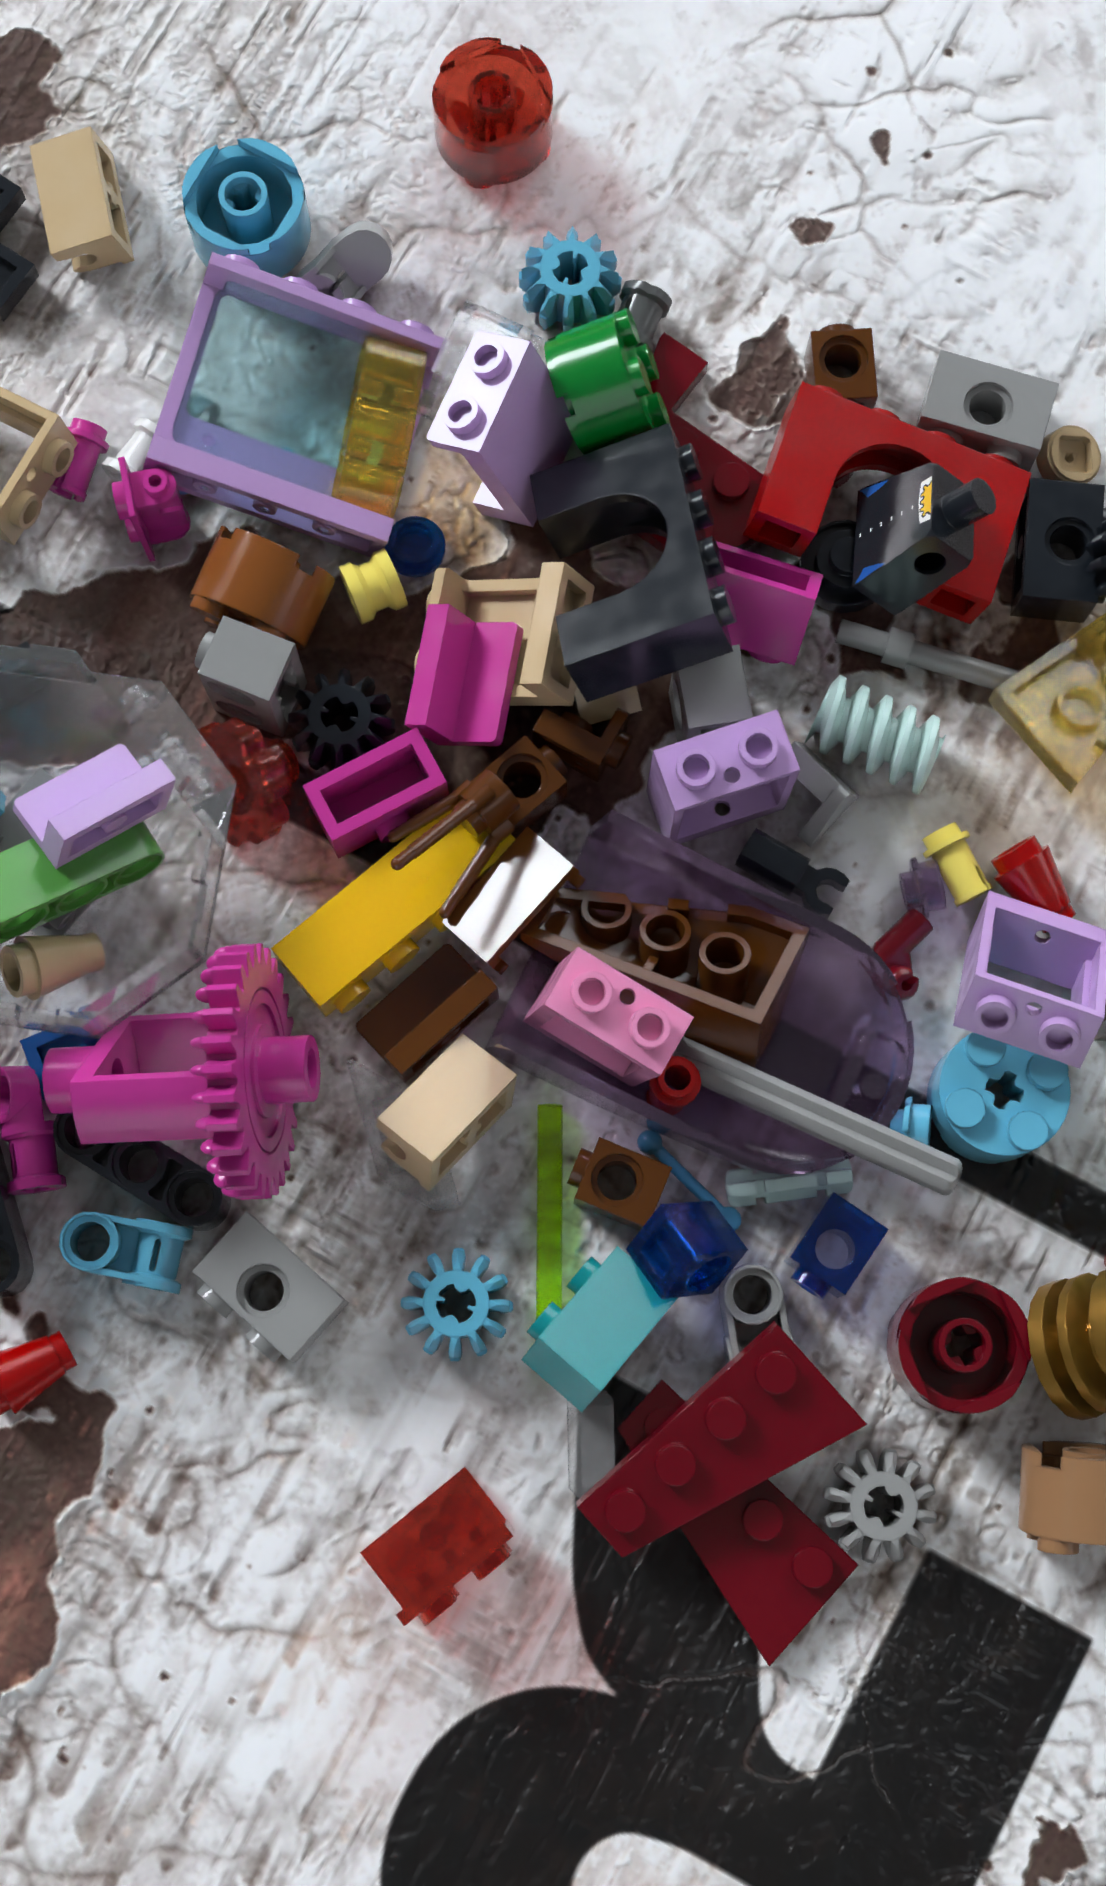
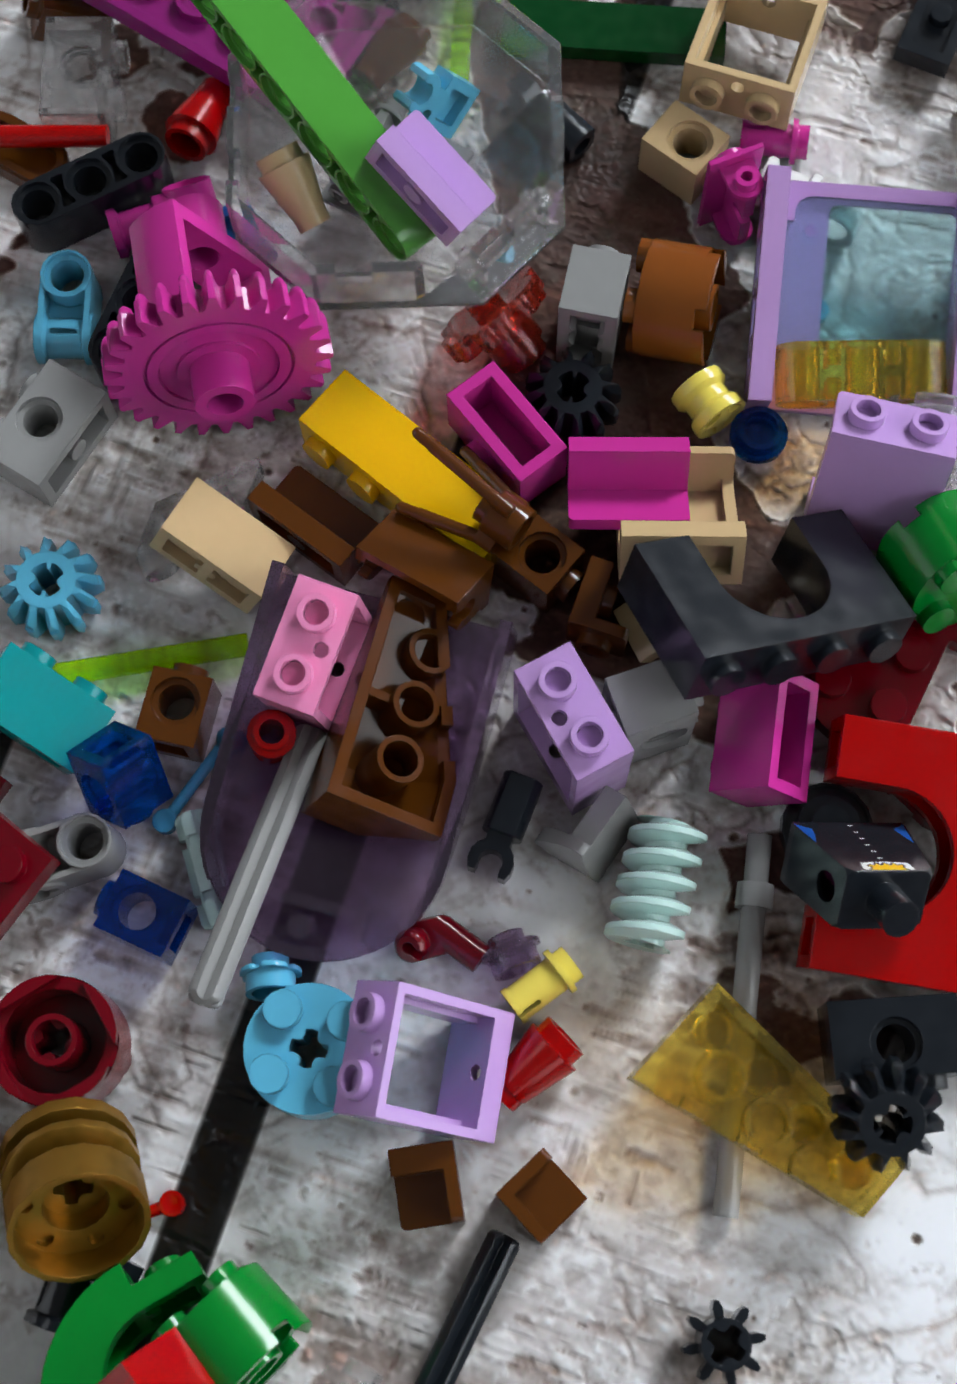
camera: 85 degrees right, 5 degrees down
none -> tan brick [638,100,730,205]

